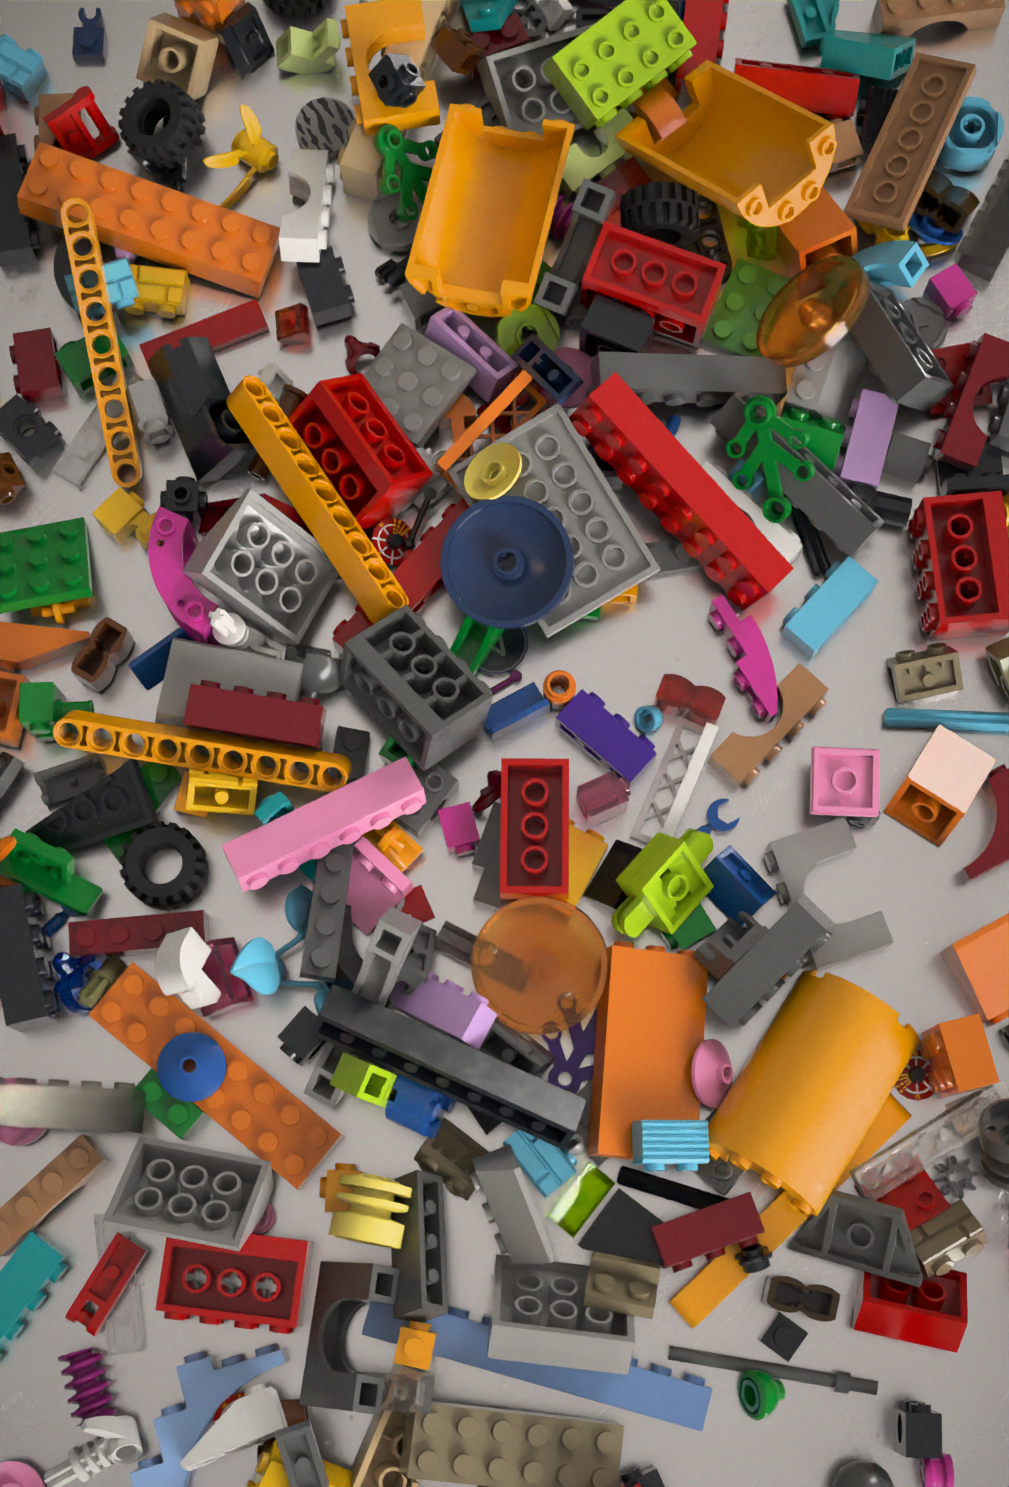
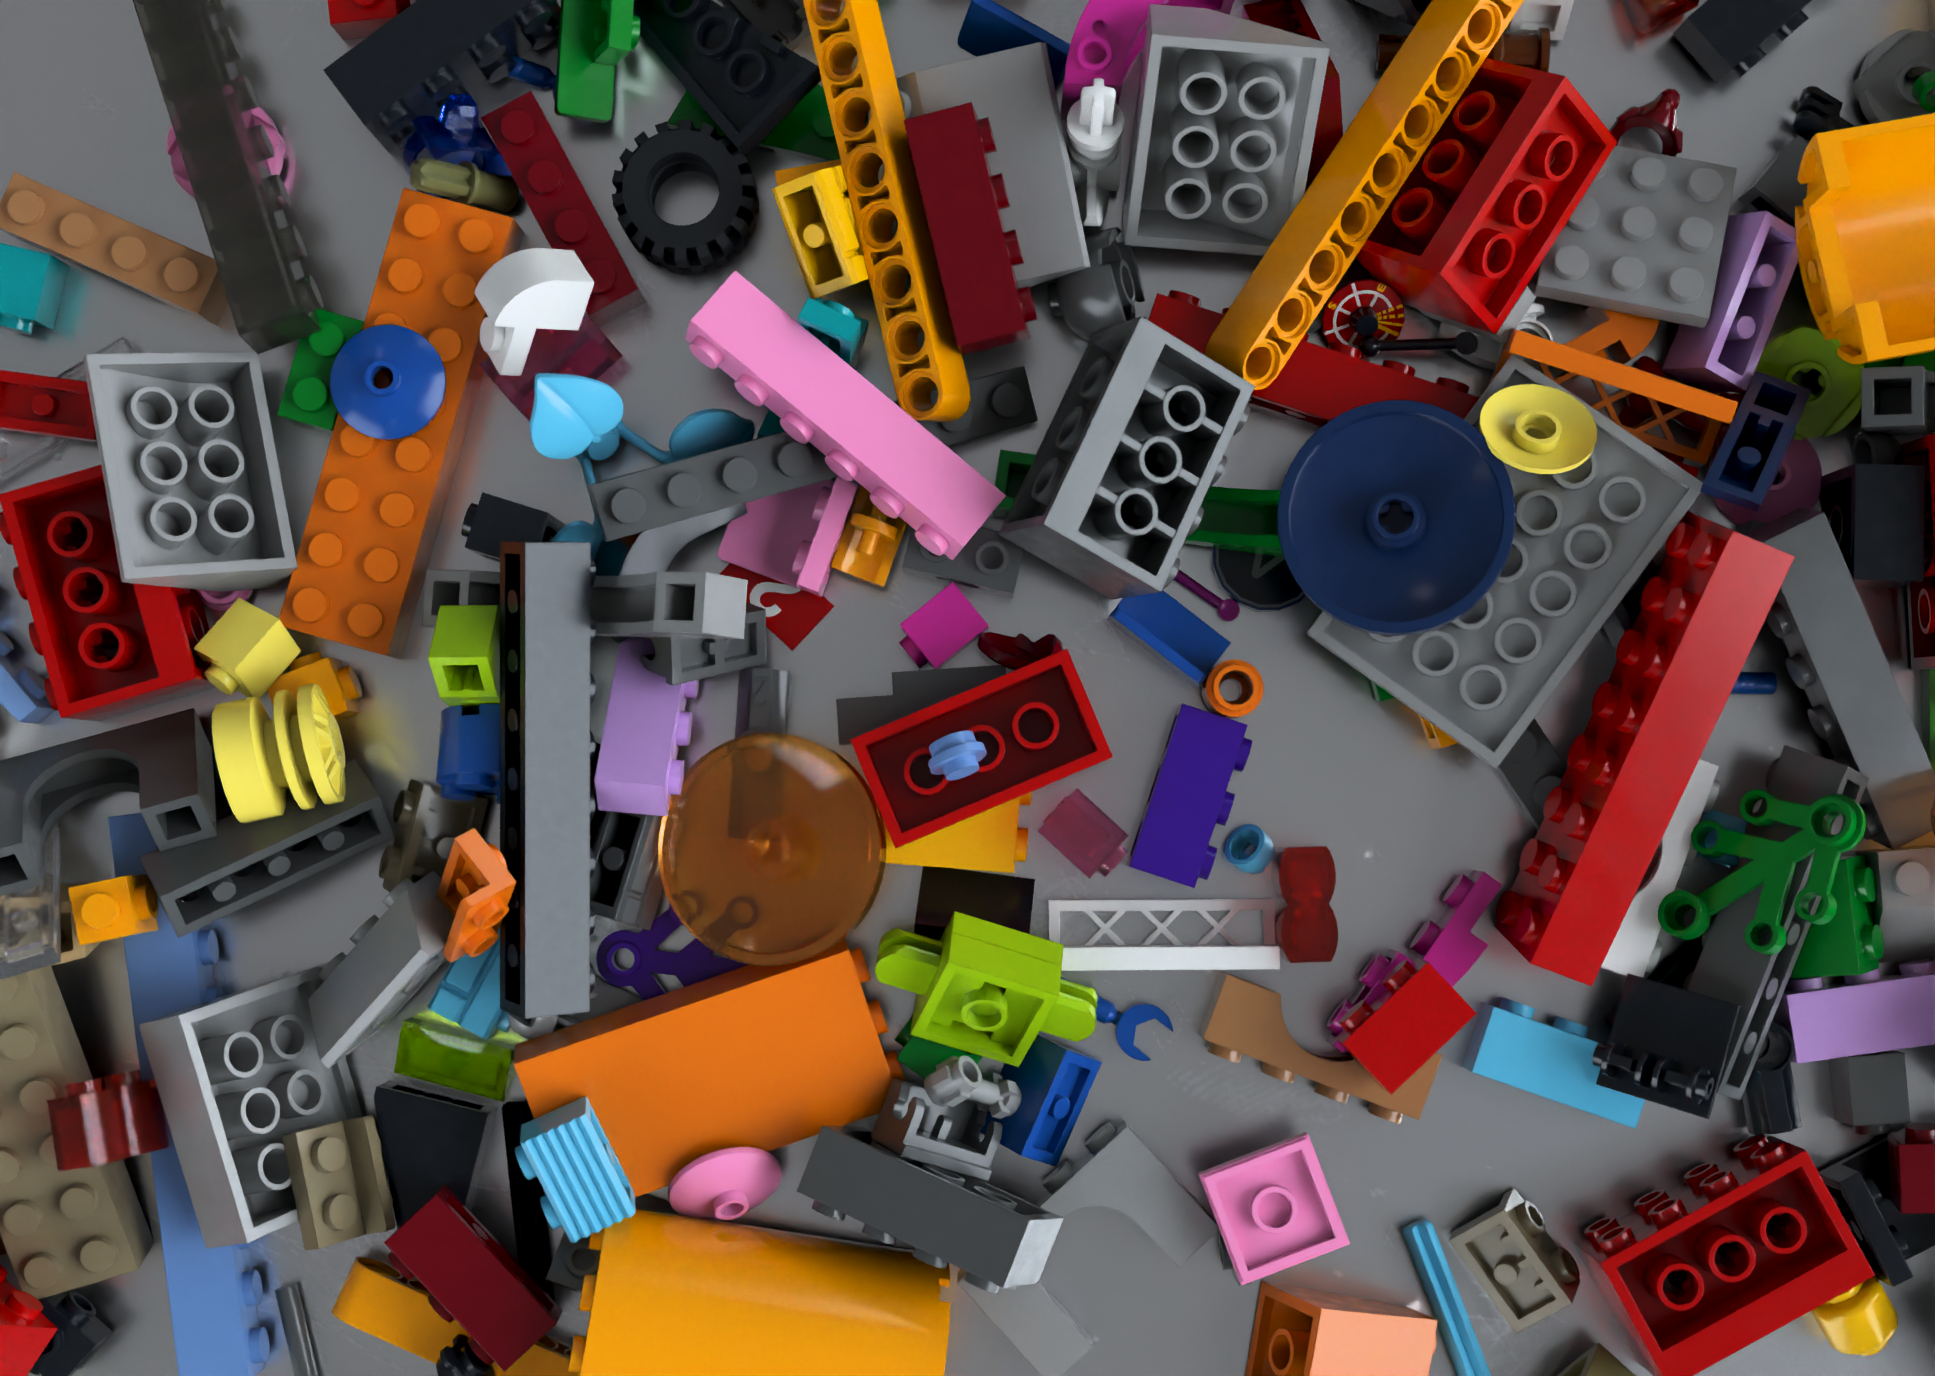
camera: 65 degrees right, 10 degrees up
none -> clear red brick [47,1069,170,1172]
none -> light yellow brick [194,598,301,699]
none -> orange bracket [437,828,517,963]
none -> light grey bar [924,1055,1022,1119]
none -> medium blue plate [928,730,987,781]
none -> red brick [1335,958,1477,1095]
none -> black hinge [1592,973,1741,1119]

